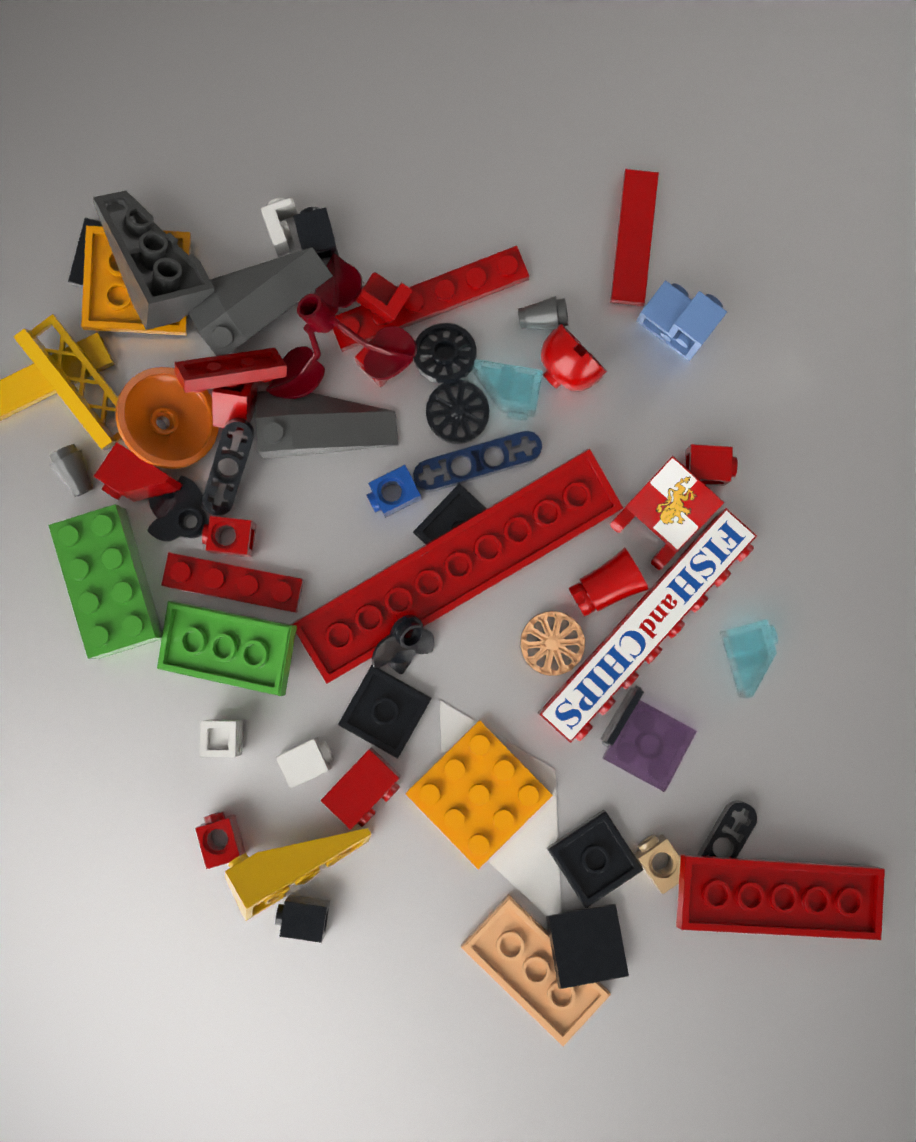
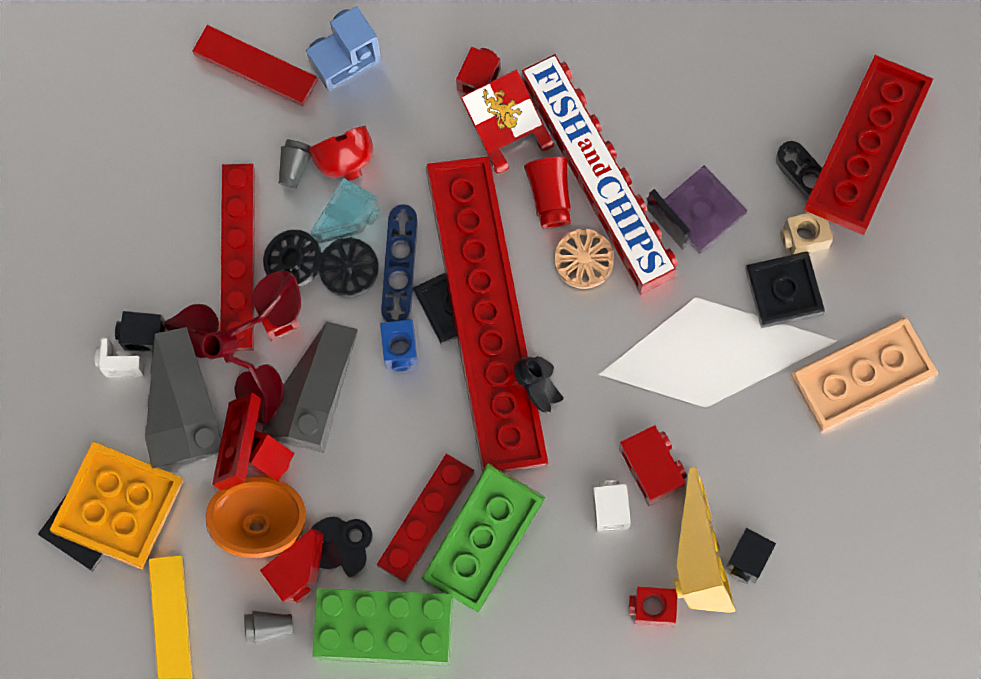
camera: 65 degrees left, 10 degrees down
yellow fence [13,314,122,450] -> none
dark grey wedge [93,191,214,330] -> none
white brick [200,720,243,757] -> none
black beam [202,418,254,516] -> none
red brick [202,516,257,558] -> none
black tile [338,664,432,759] -> none
red panel [355,272,413,324] -> none
light orange plate [405,720,553,869] -> none
black tile [546,904,629,989] -> none
clear light blue slope [720,619,778,698] -> none

